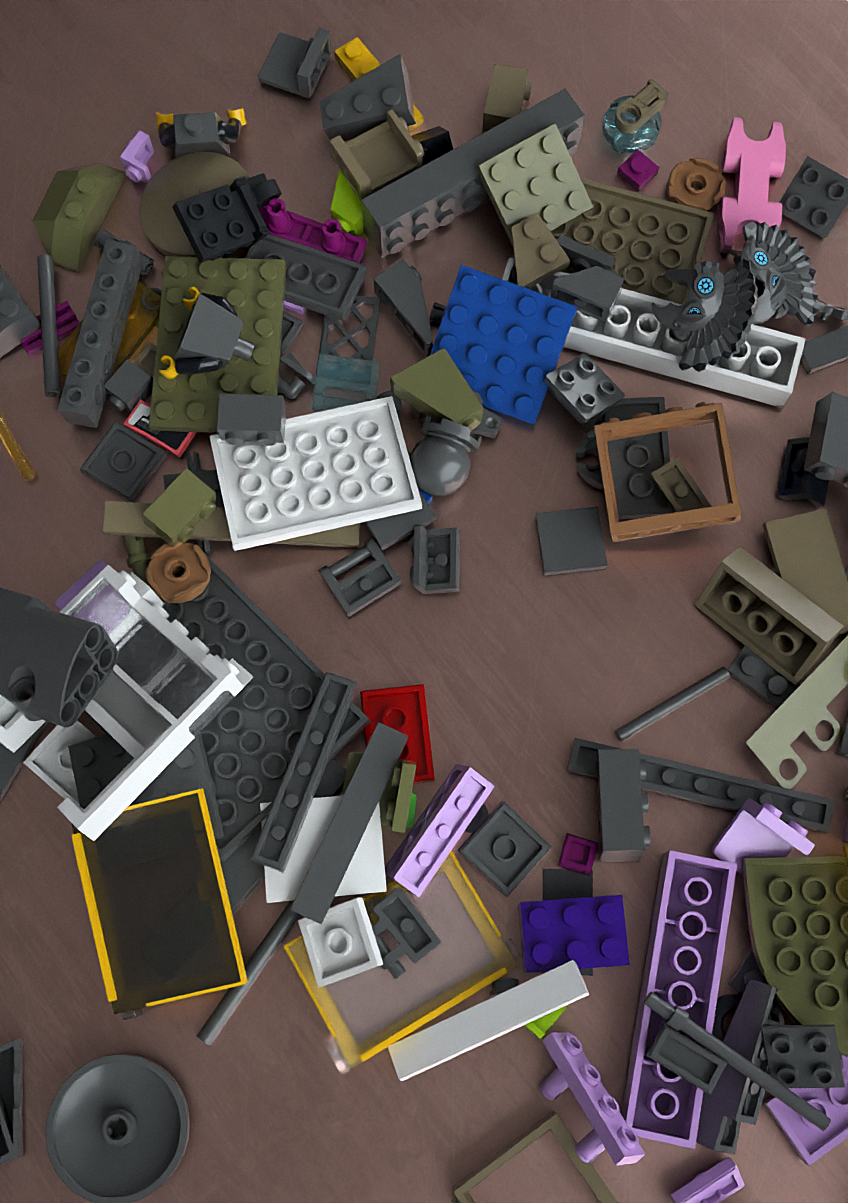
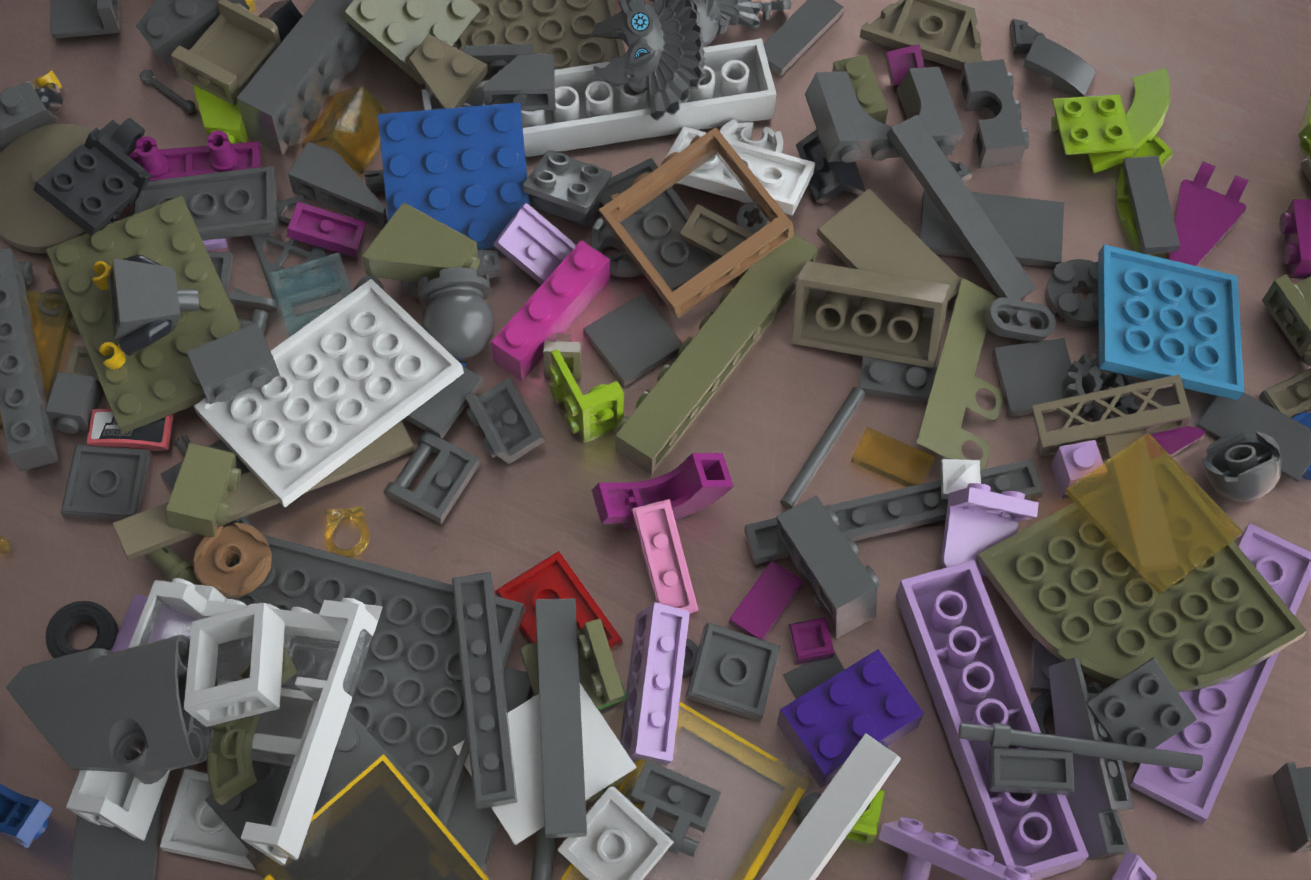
camera: 30 degrees left, 10 degrees down
none -> black tyre [45,601,119,658]
none -> dark grey hinge [140,70,196,113]
none -> white window [184,603,285,727]
none -> olive tile [207,645,298,805]
none -> magenta plate [286,201,366,258]
none -> clear yellow slope [301,86,389,174]
none -> clear yellow piece [324,506,370,558]
none -> dark pink brick [491,240,610,381]
none -> lavender plate [493,203,577,285]
none -> dark tan tile [543,333,581,379]
none -> lime bracket [548,349,624,443]
none -> magenta arch [591,453,734,530]
none -> olive brick [614,233,819,475]
none -> bright pink tile [631,499,699,613]
none -> white plate [666,119,815,216]
none -> magenta tile [729,560,803,640]
none -> dark grey bush [737,202,768,233]
none -> clear yellow tile [851,427,935,487]
none -> white tile [940,459,981,499]

